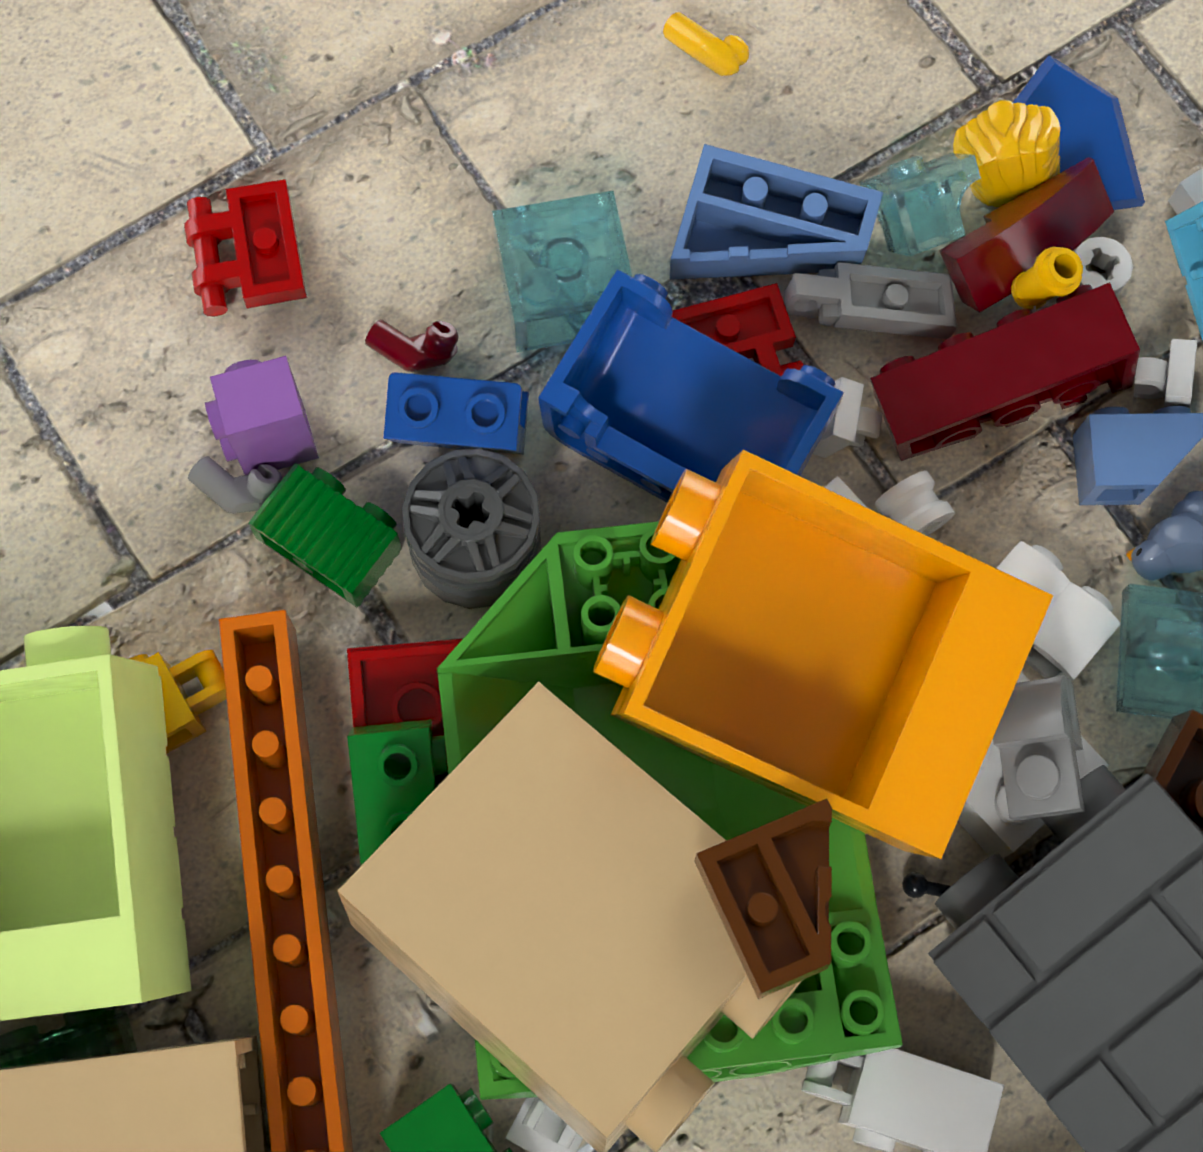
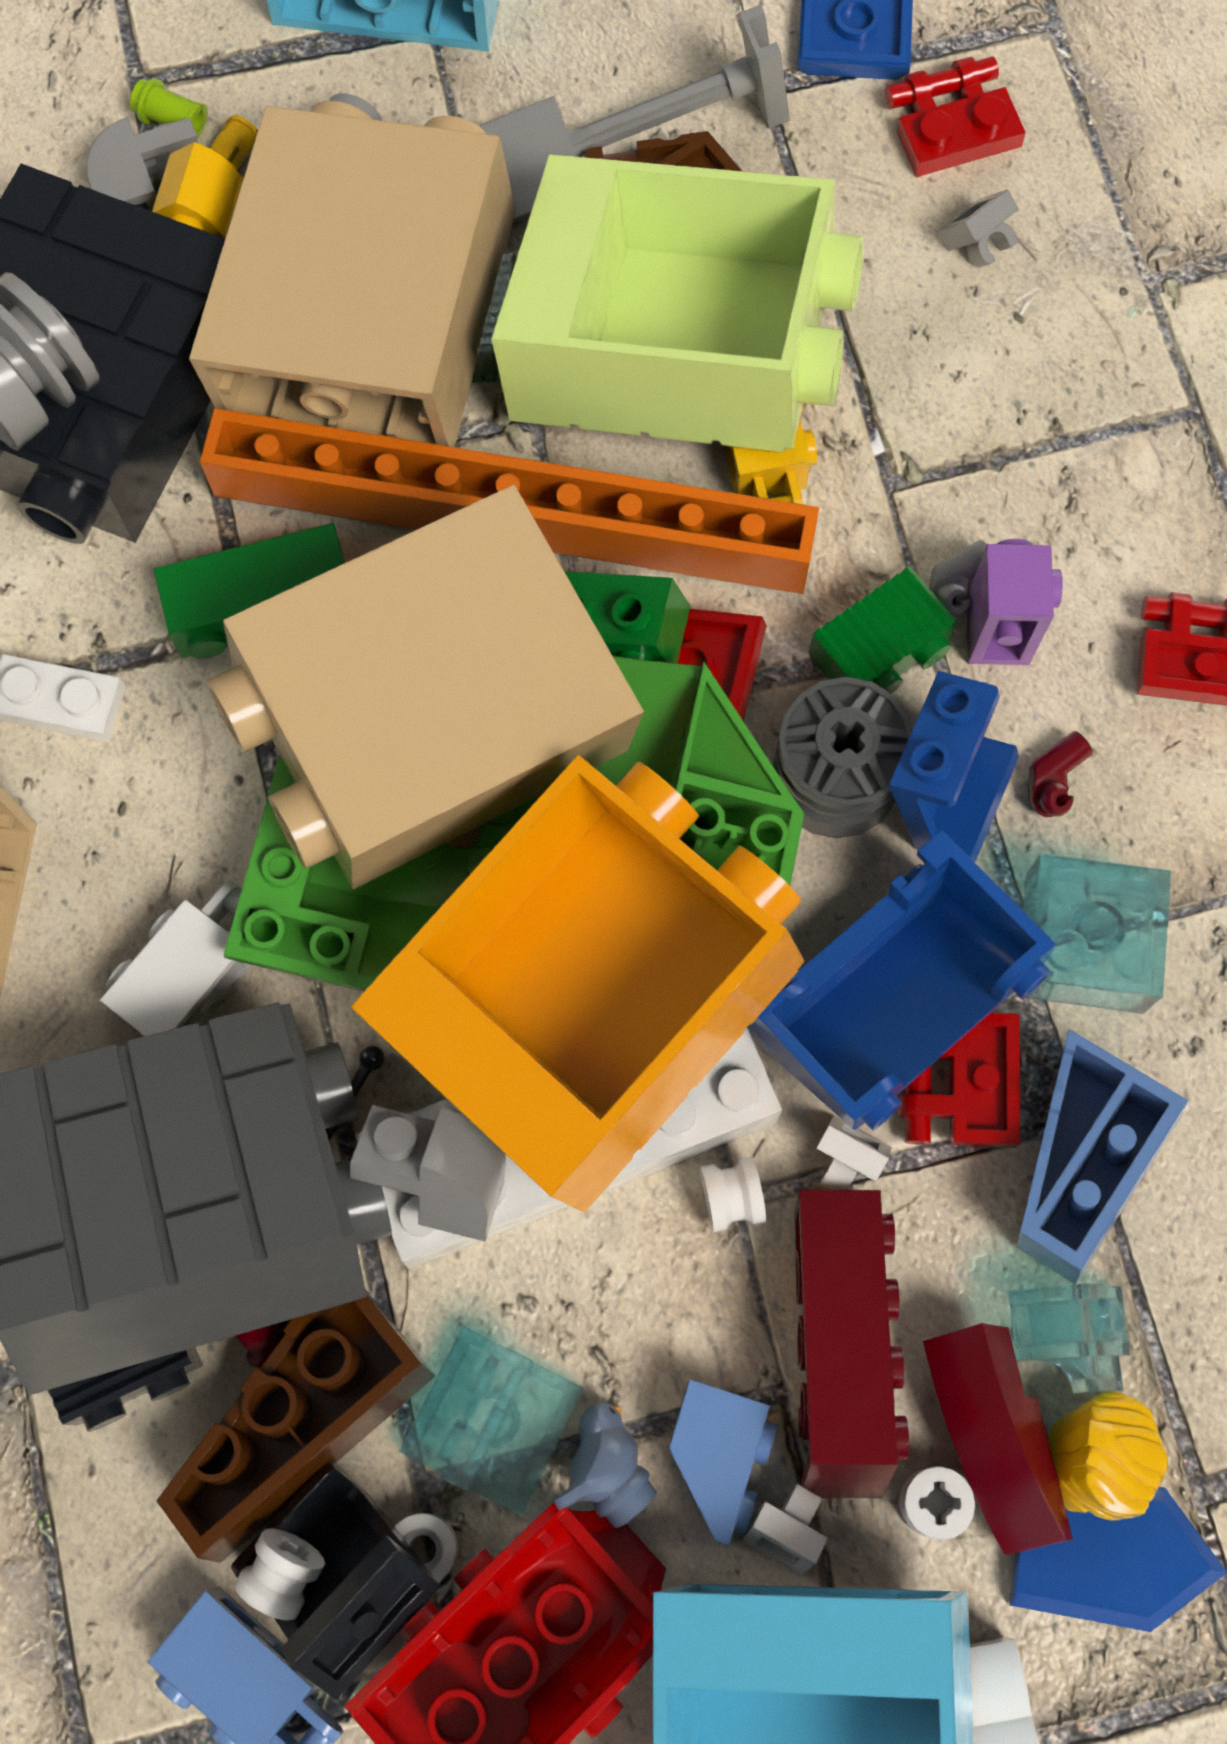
camera: 115 degrees right, 0 degrees up
reddish brown wing [694,799,832,999] -> none
light grey hinge [784,262,957,339] -> none
white brick [996,541,1121,682] -> none
yellow pin [1011,246,1083,310] -> none

